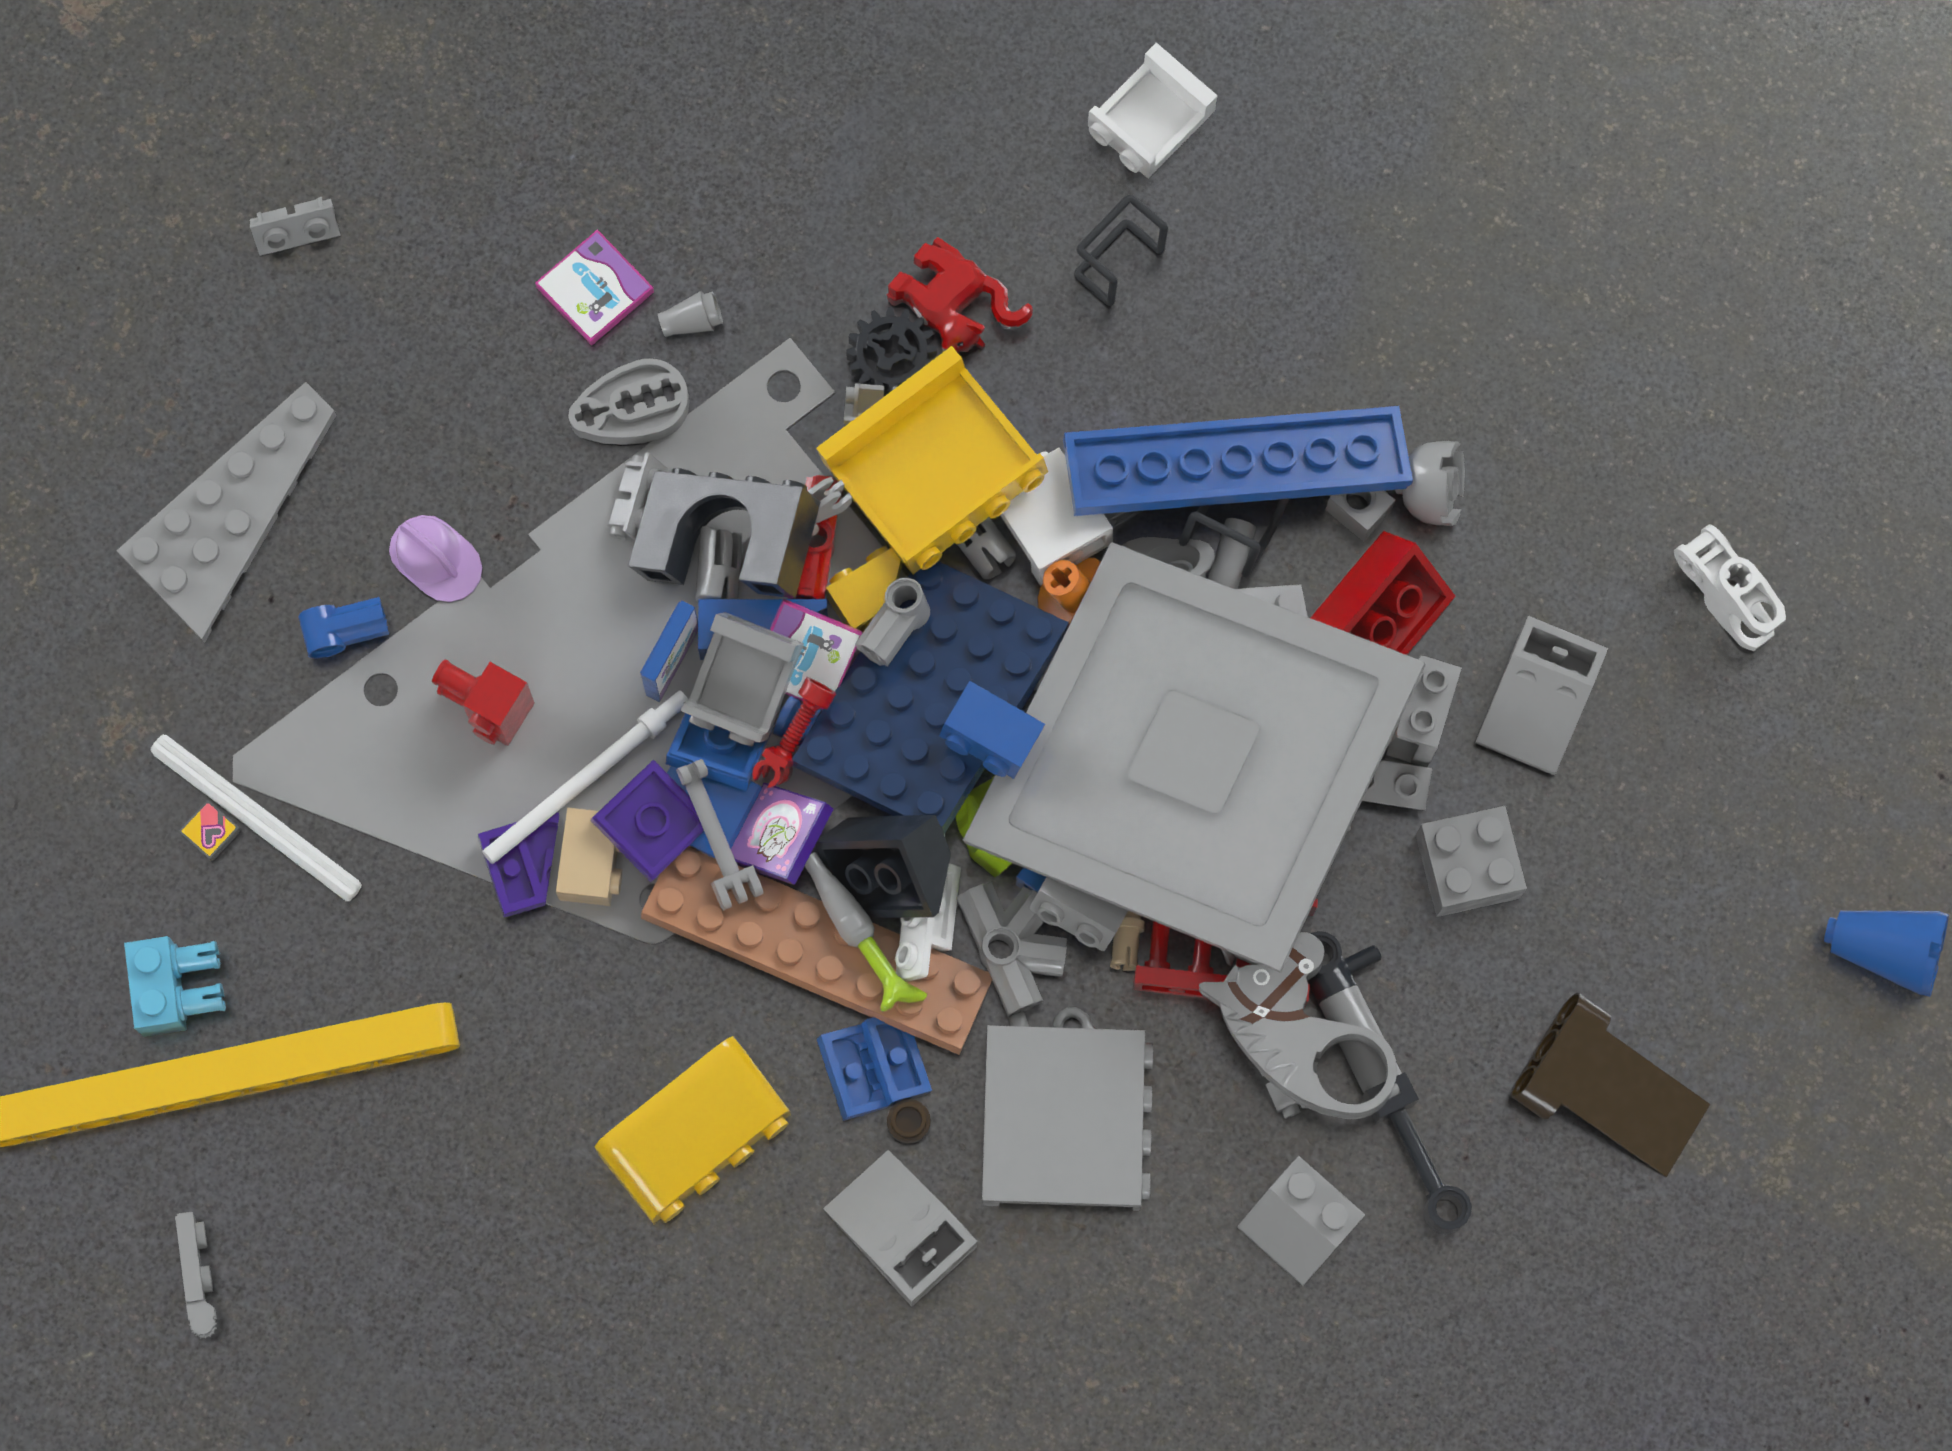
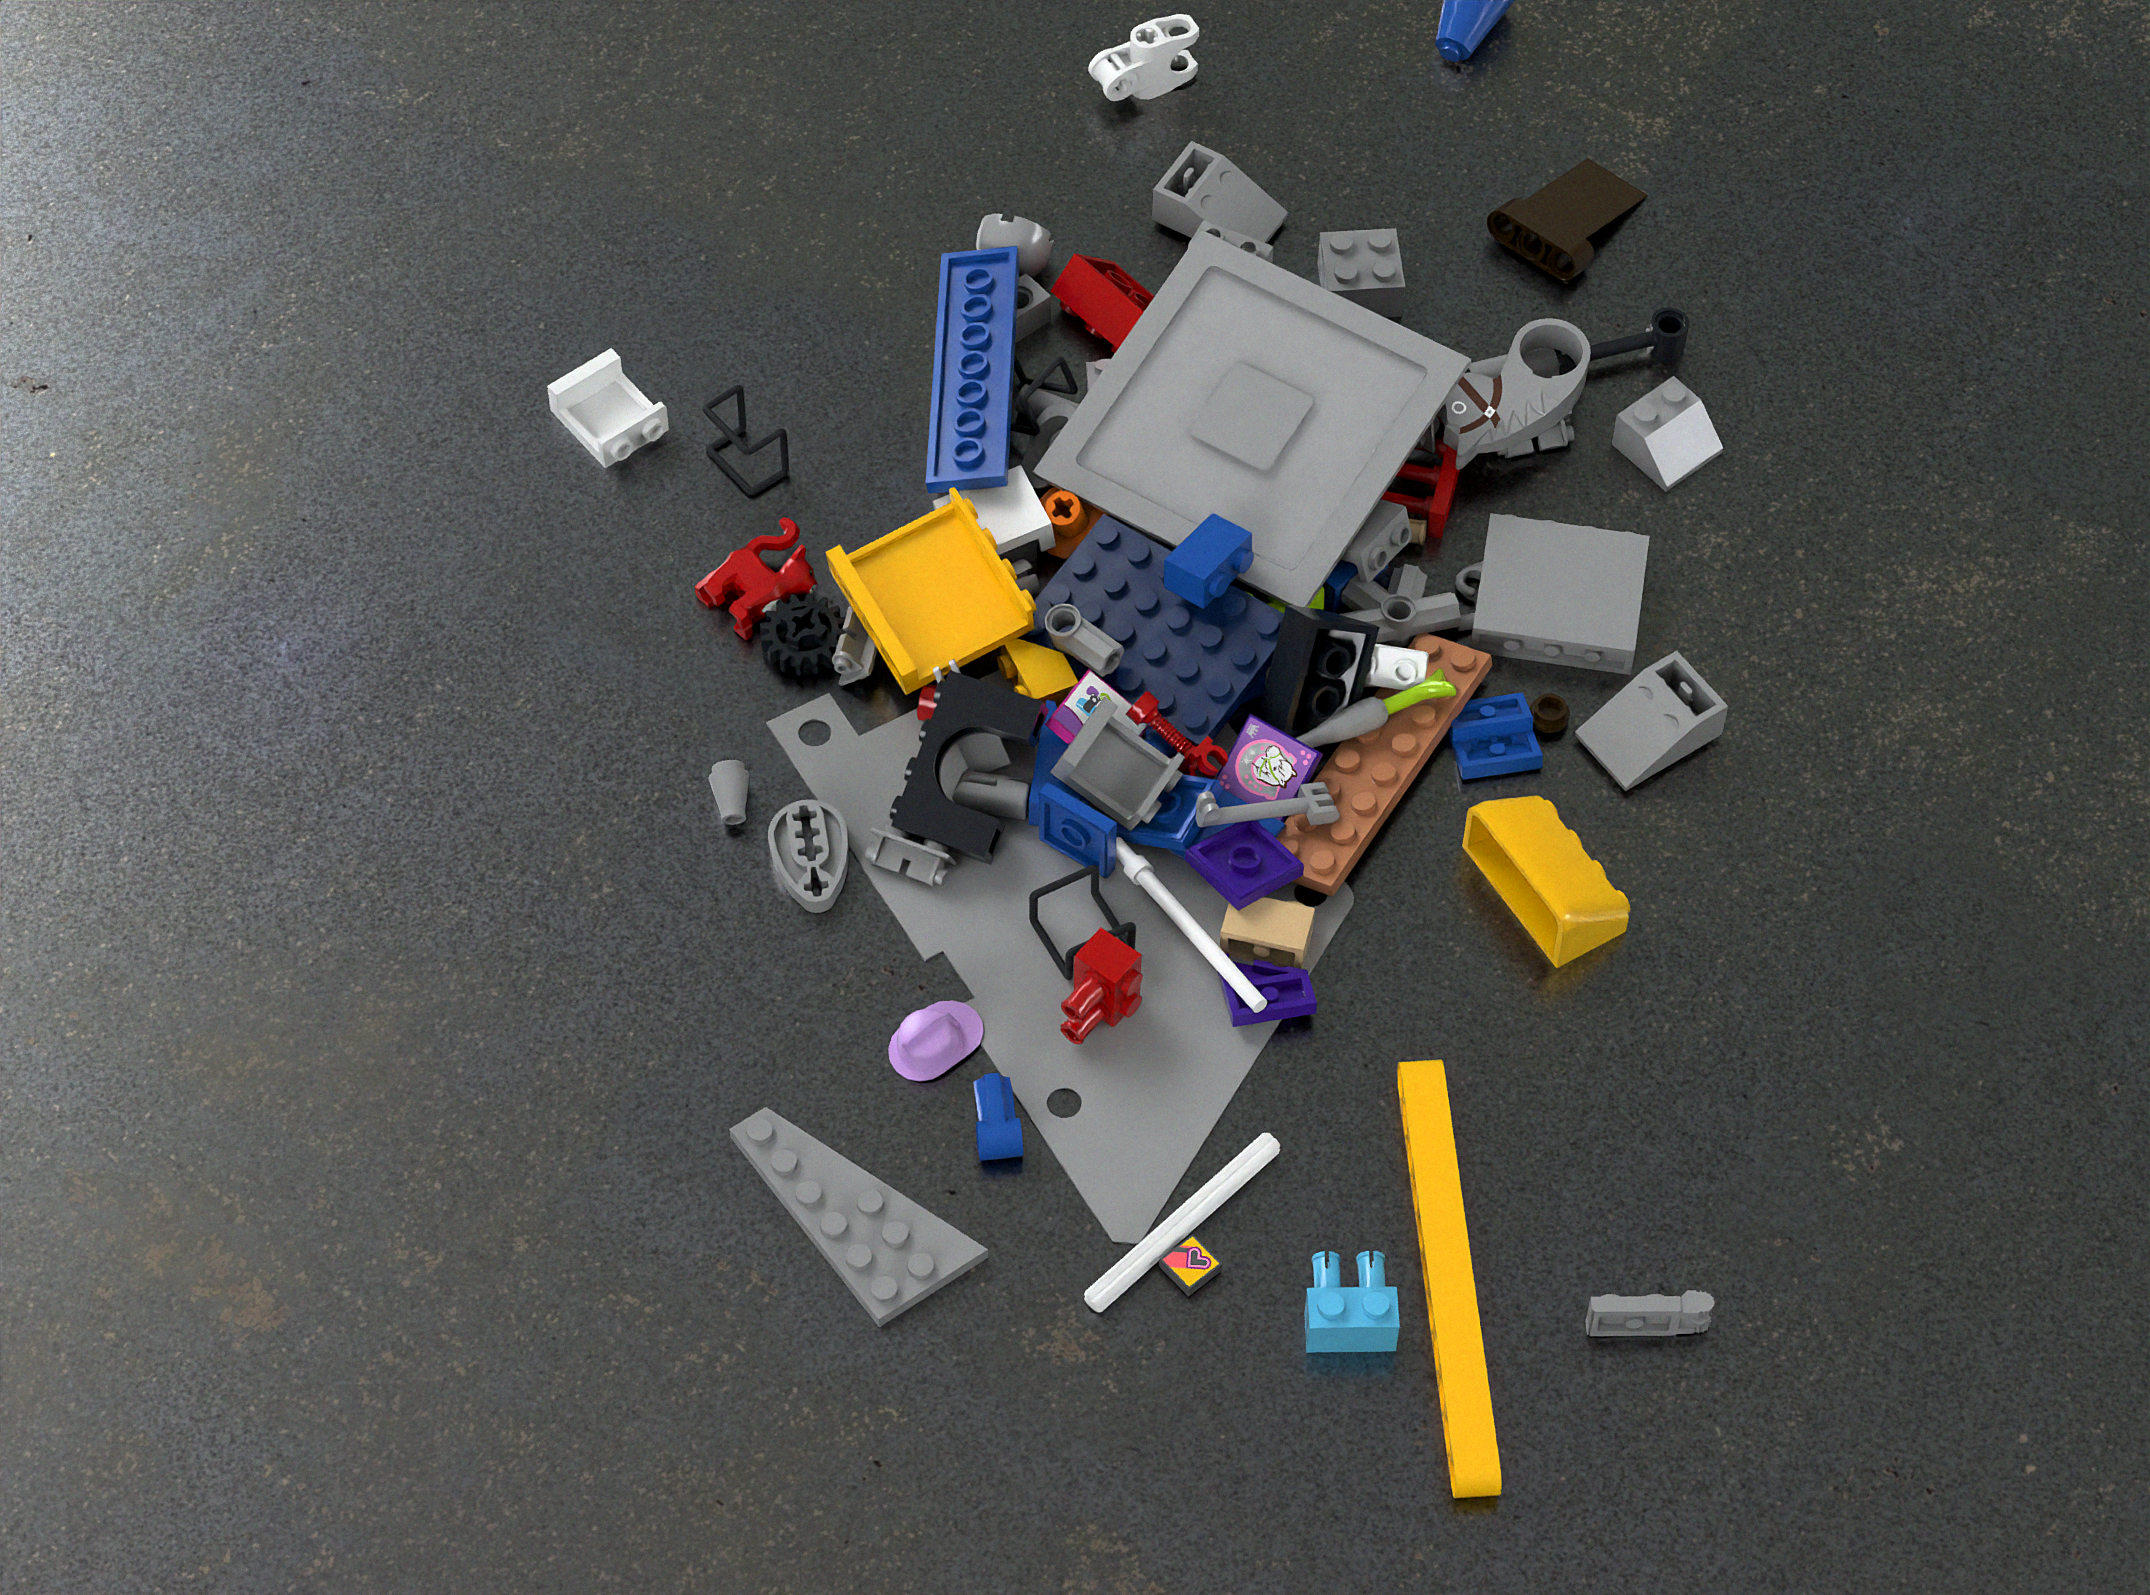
camera: 80 degrees left, 20 degrees down
light grey hinge [250,197,341,256] -> none
tile [535,229,654,346] -> none
none -> black piece [1029,865,1136,980]

